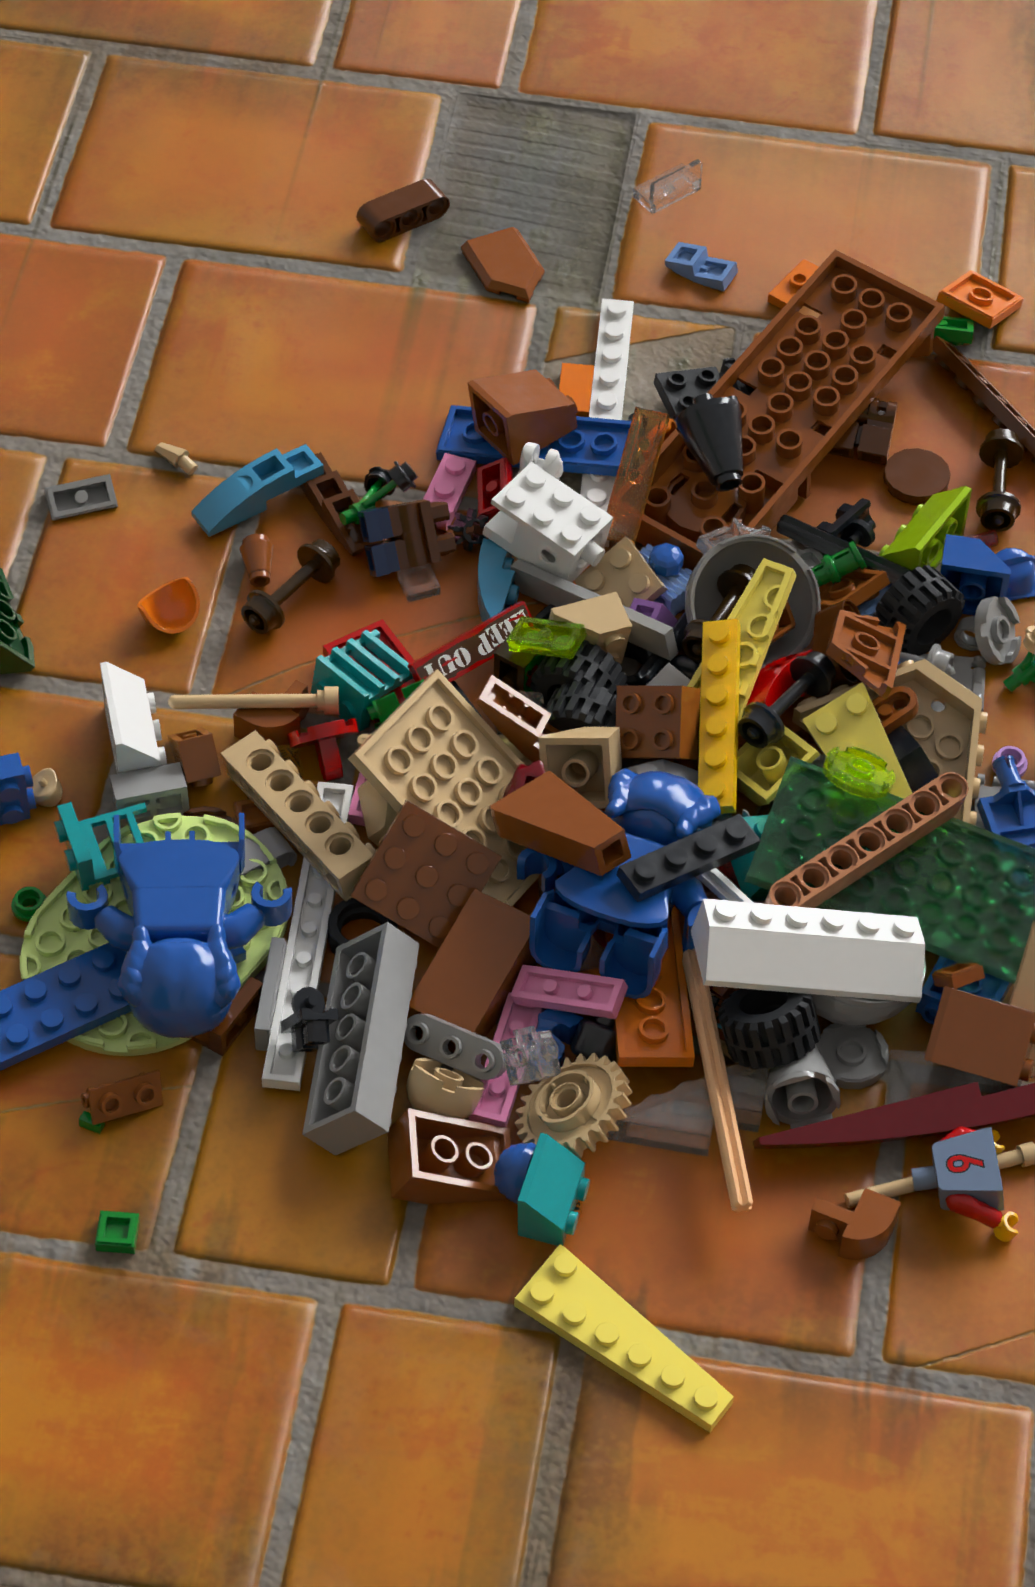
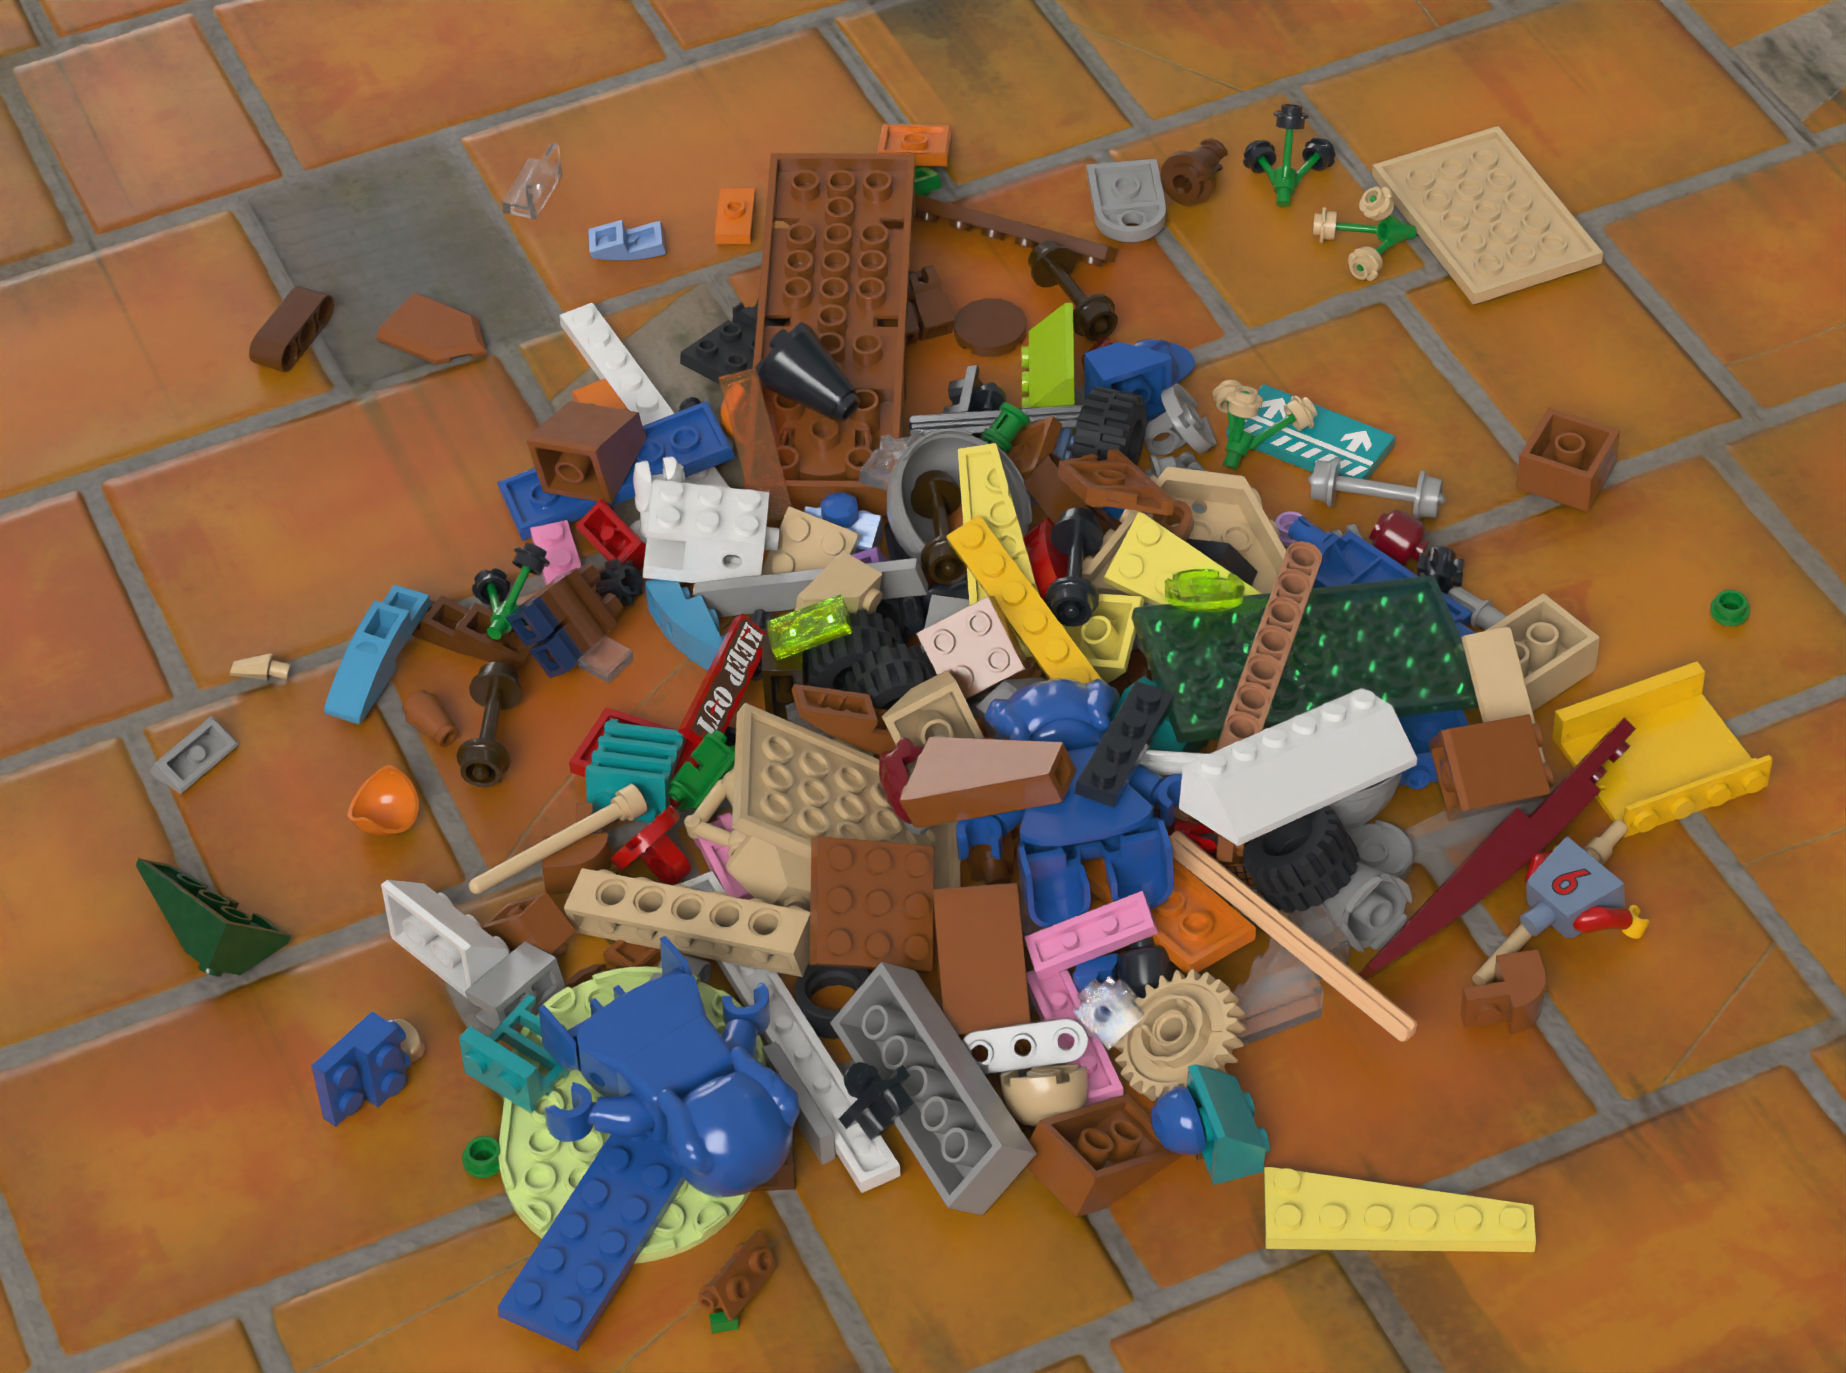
camera: 30 degrees left, 5 degrees down
dark orange tile [932,961,985,989] -> none

